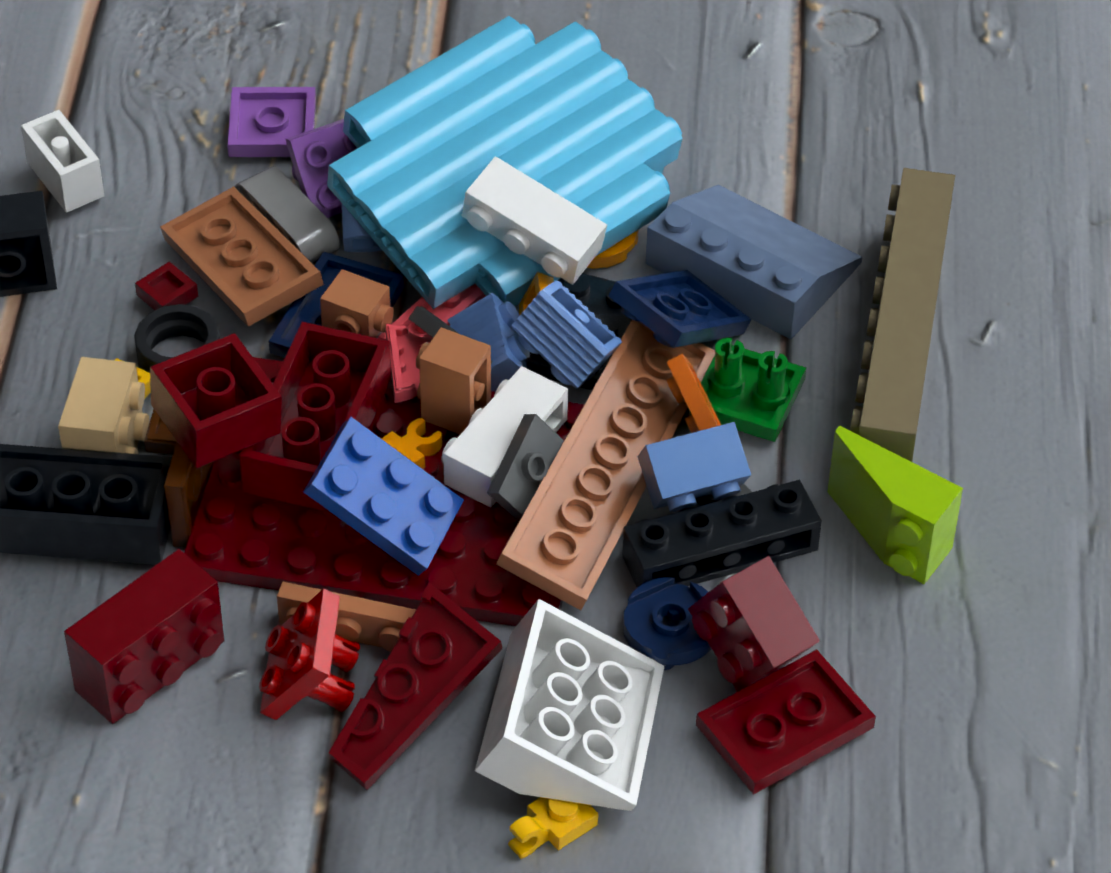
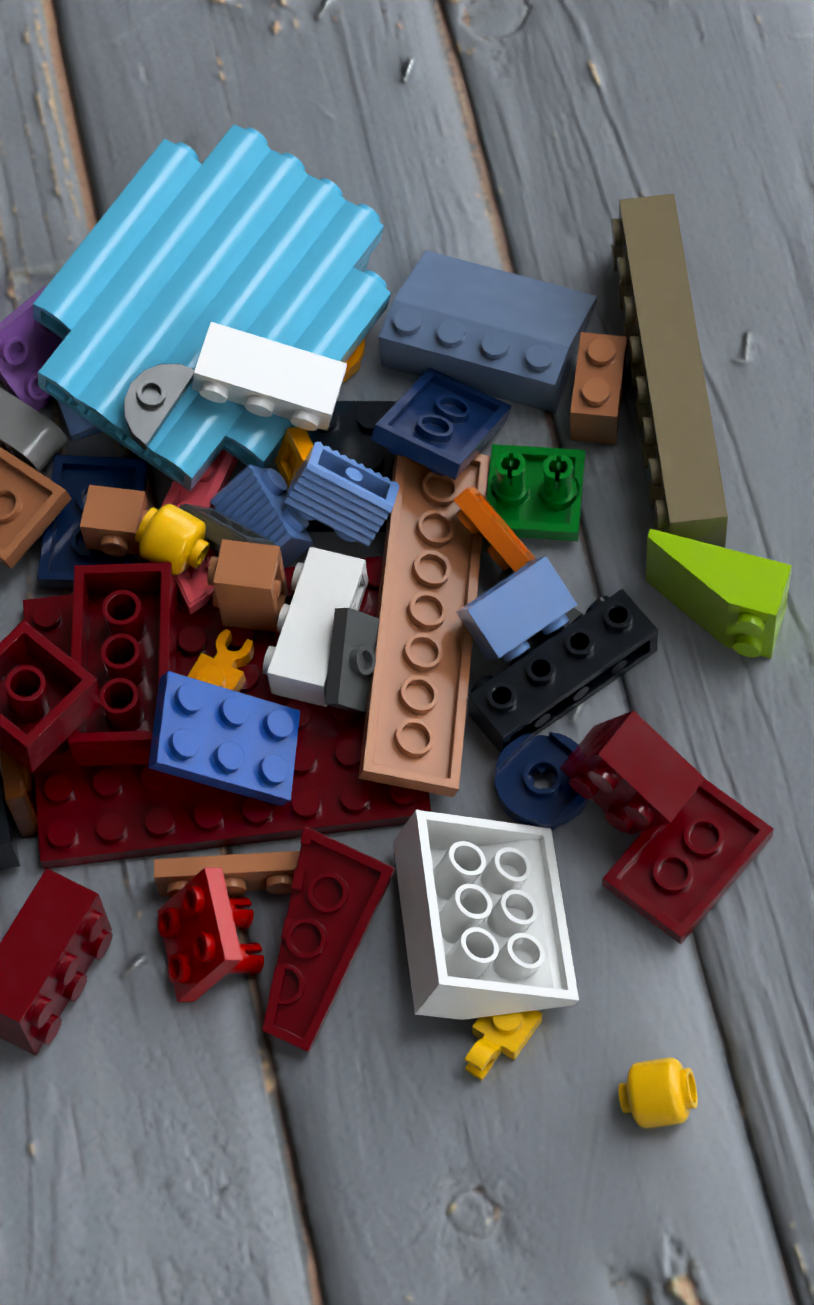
camera: 10 degrees left, 15 degrees up
none -> plate [124,364,195,450]
none -> yellow head [135,504,210,575]
none -> nougat brick [570,332,627,445]

